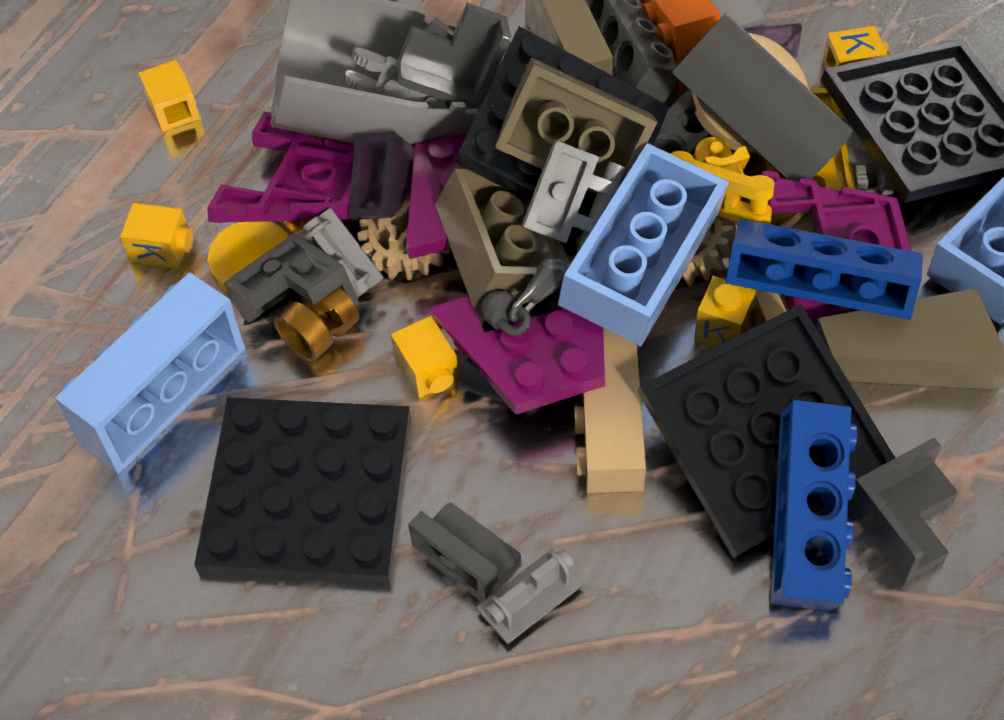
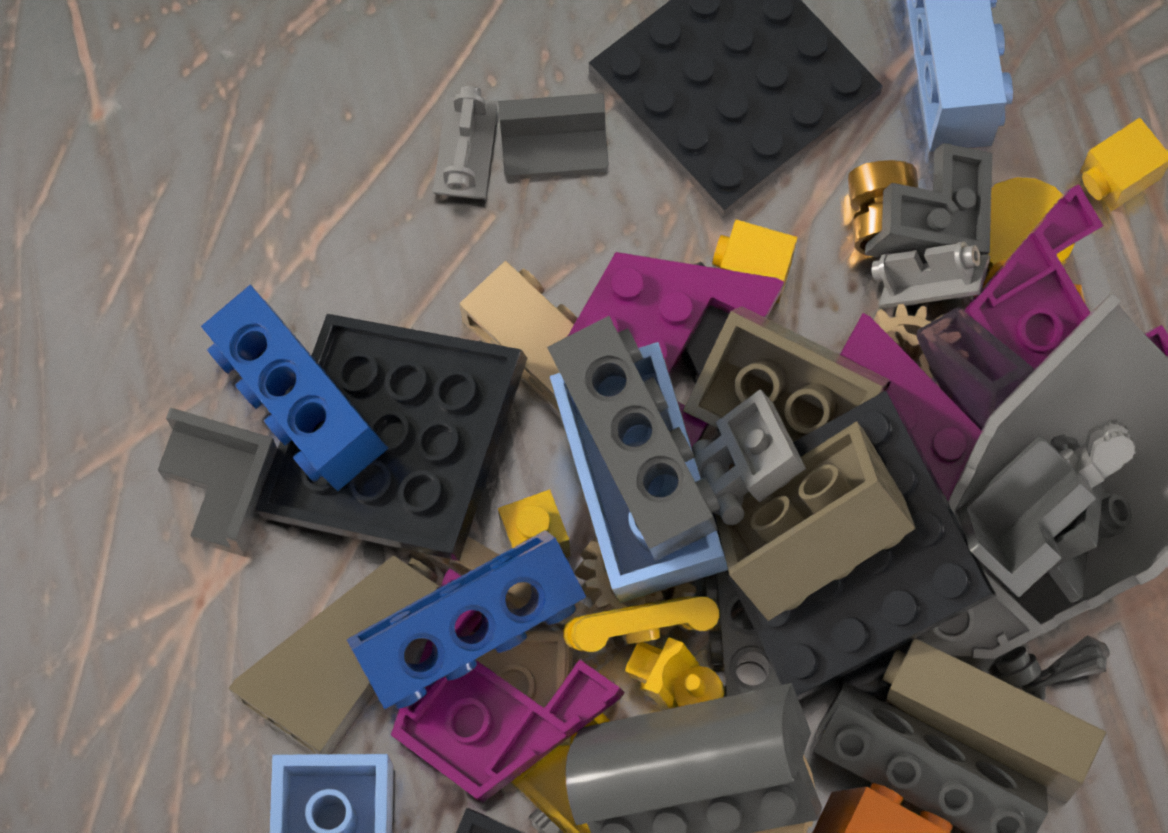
camera: 135 degrees right, 15 degrees up
dark grey piece [481,258,567,336] -> none
none -> dark grey brick [547,316,721,561]

